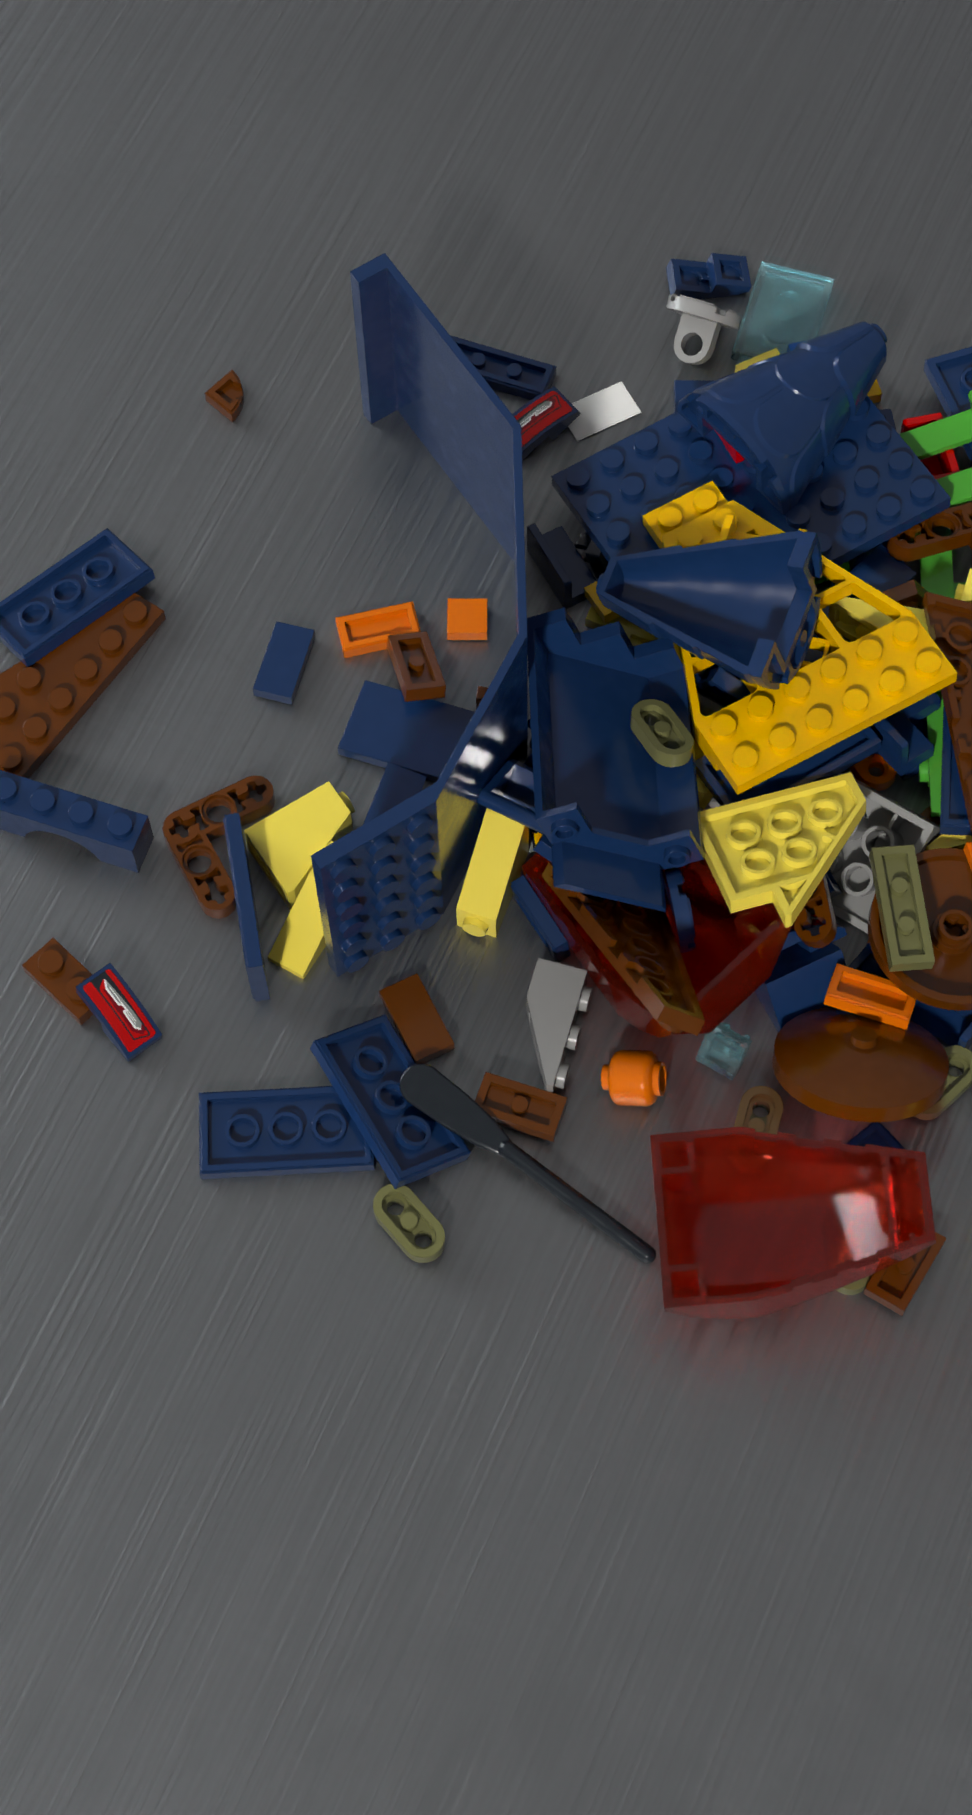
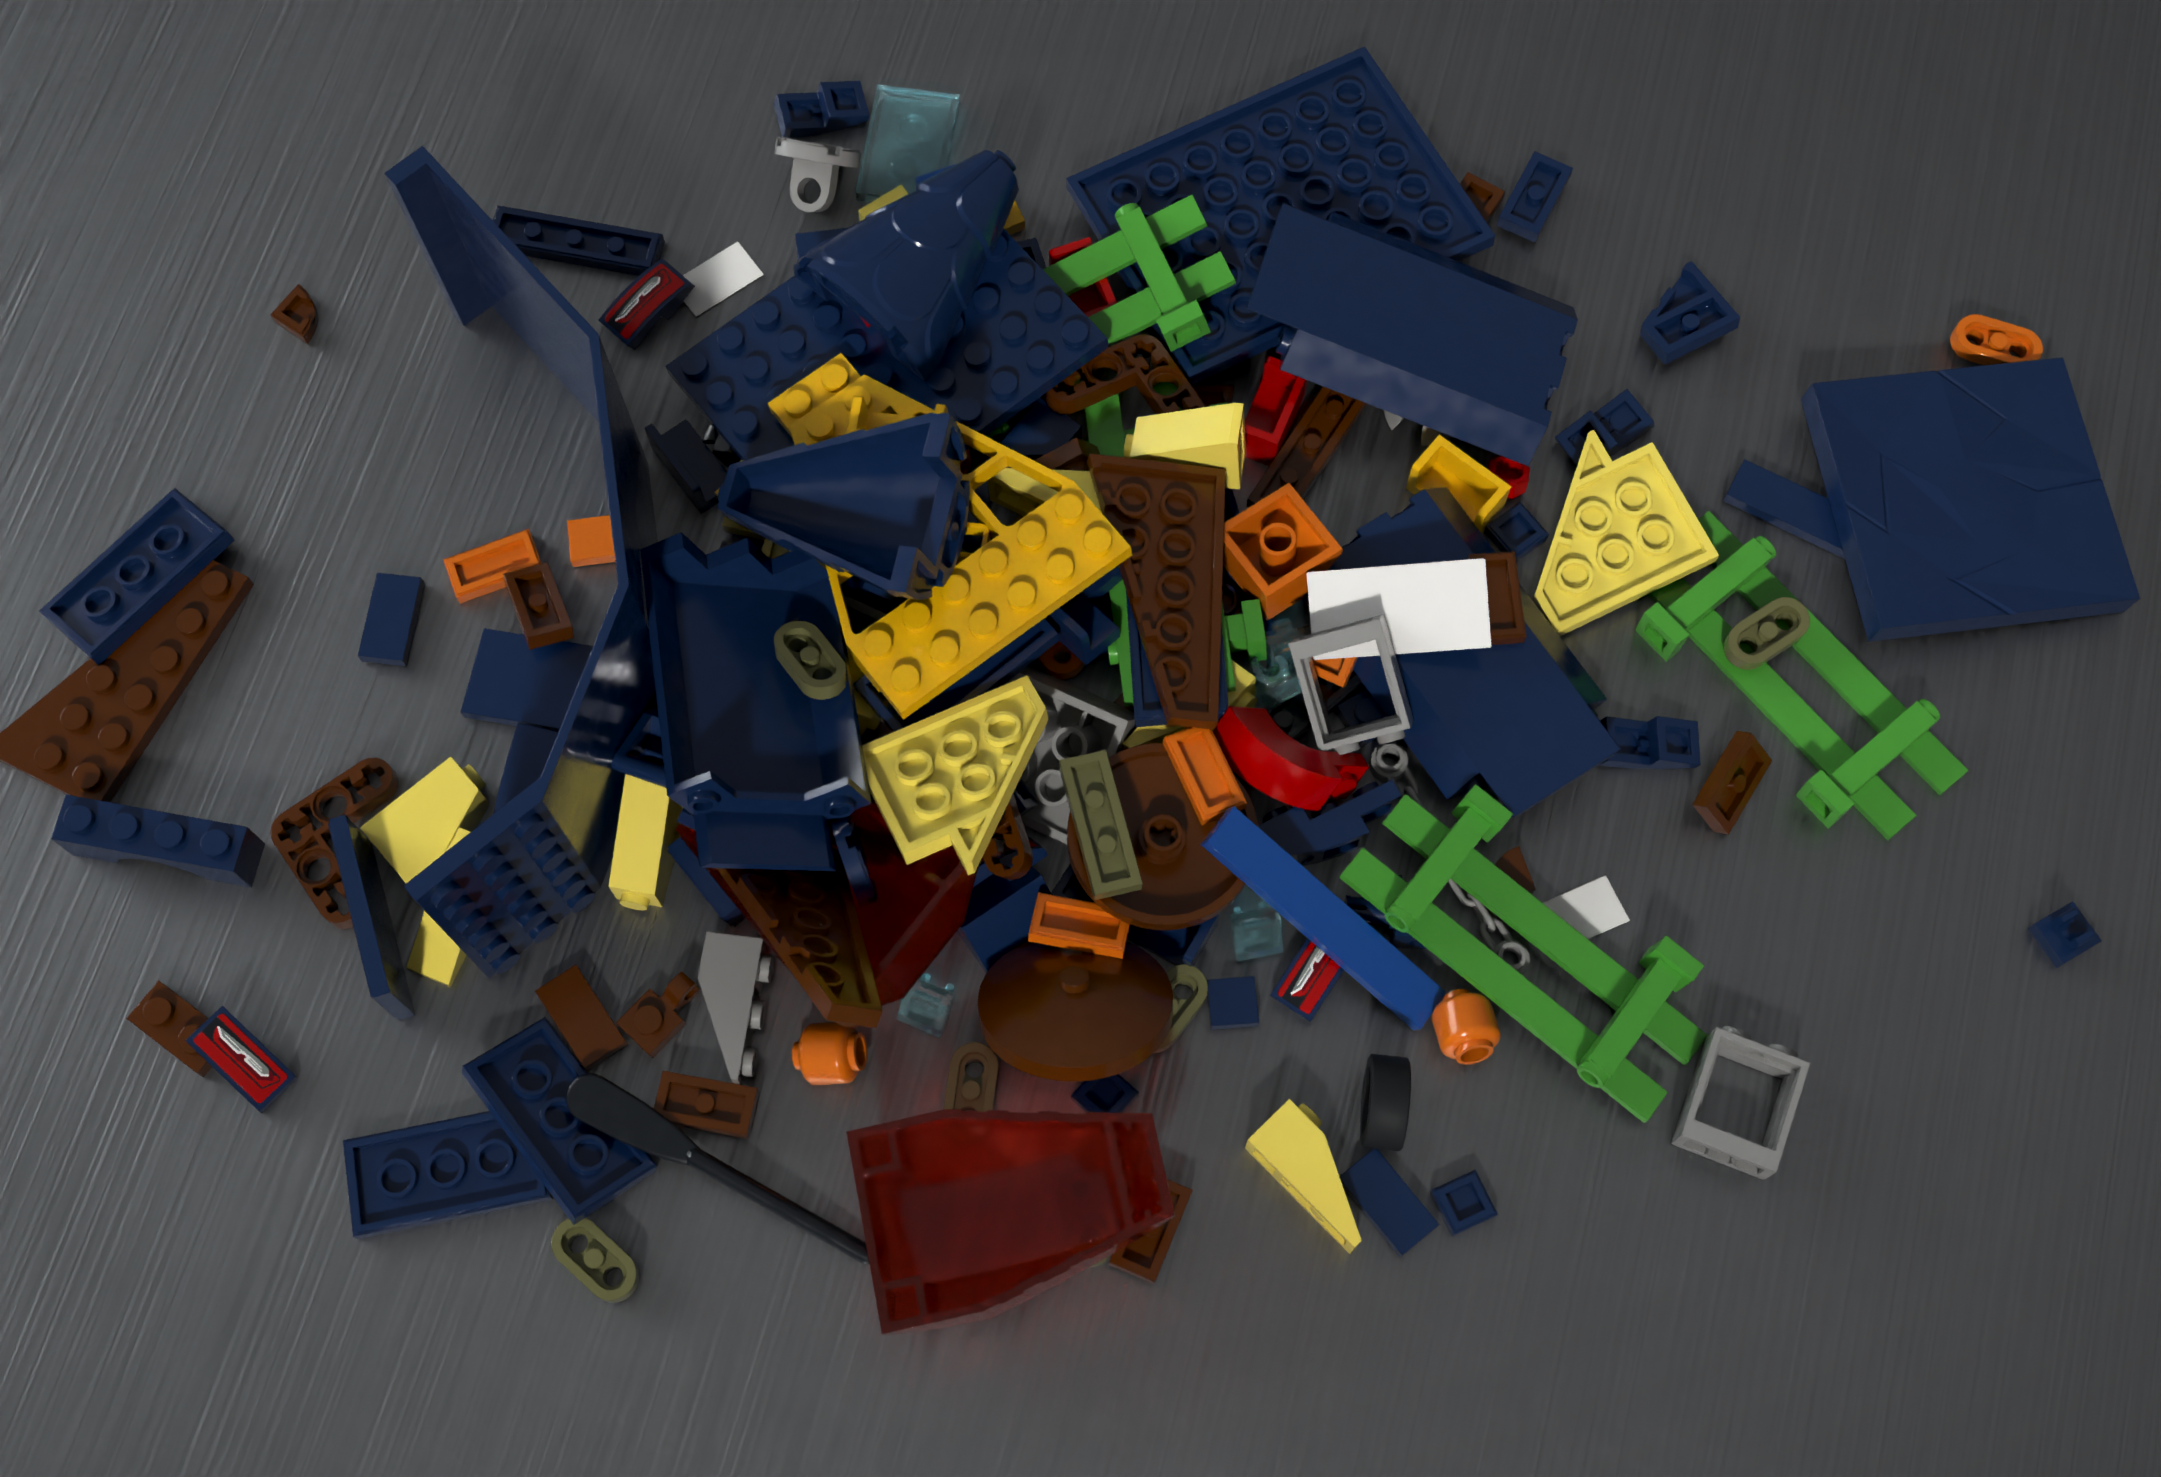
camera: 10 degrees left, 5 degrees up
none -> reddish brown plate [616,971,701,1058]

